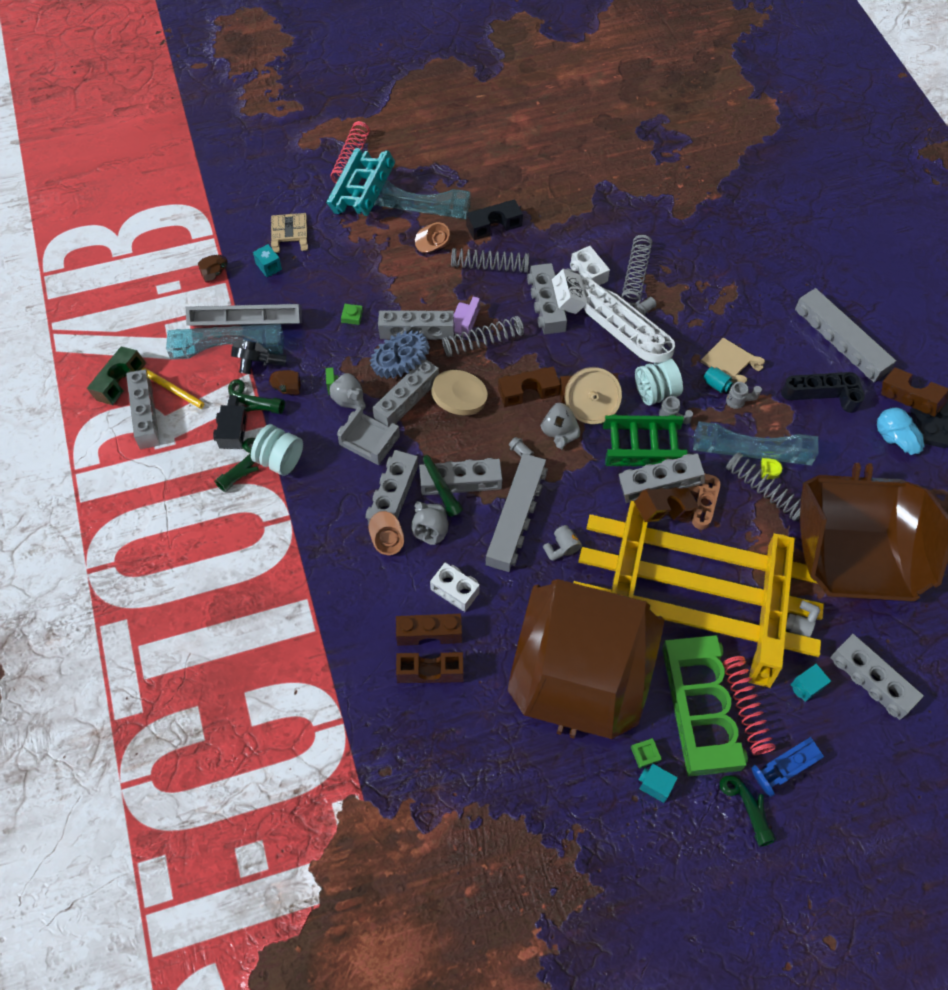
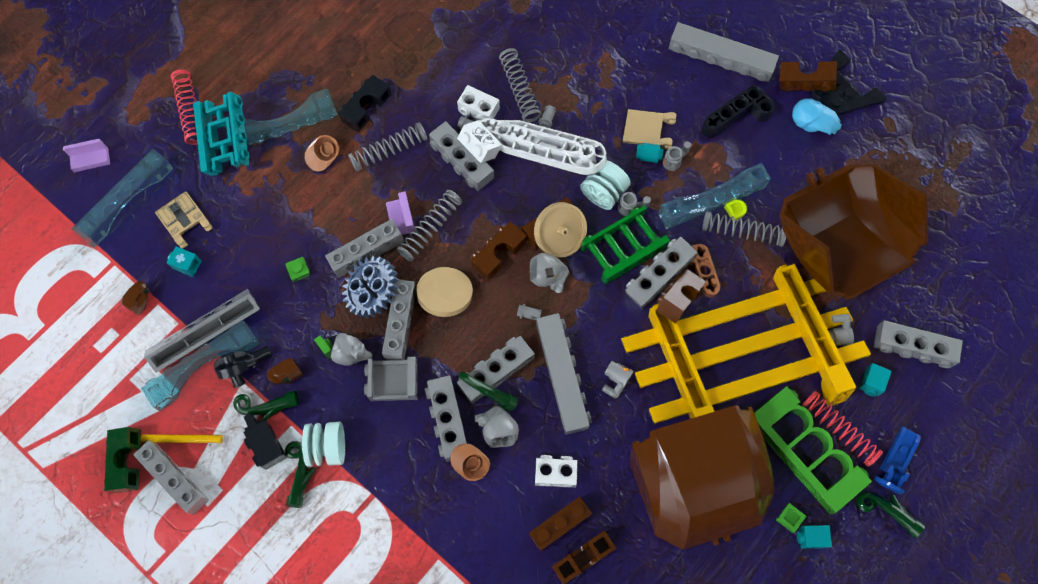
camera: 30 degrees left, 10 degrees up
none -> lavender panel [63,139,110,172]
none -> clear light blue arch [72,149,173,248]

